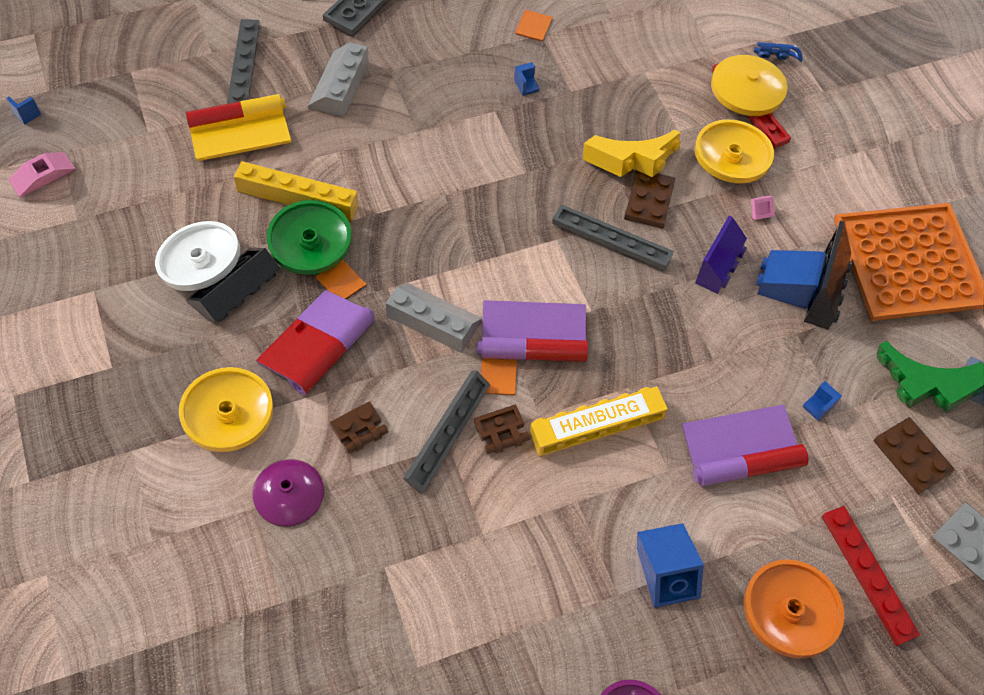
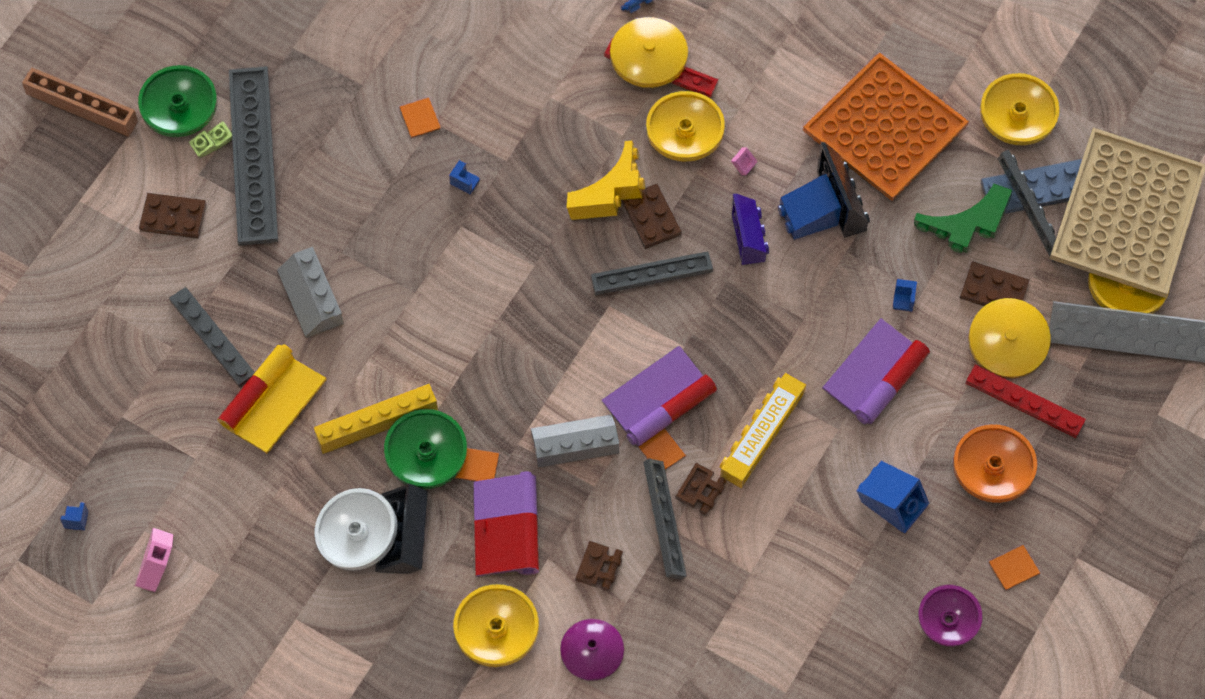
camera: 35 degrees left, 5 degrees up
none -> yellow dish [968,298,1051,379]

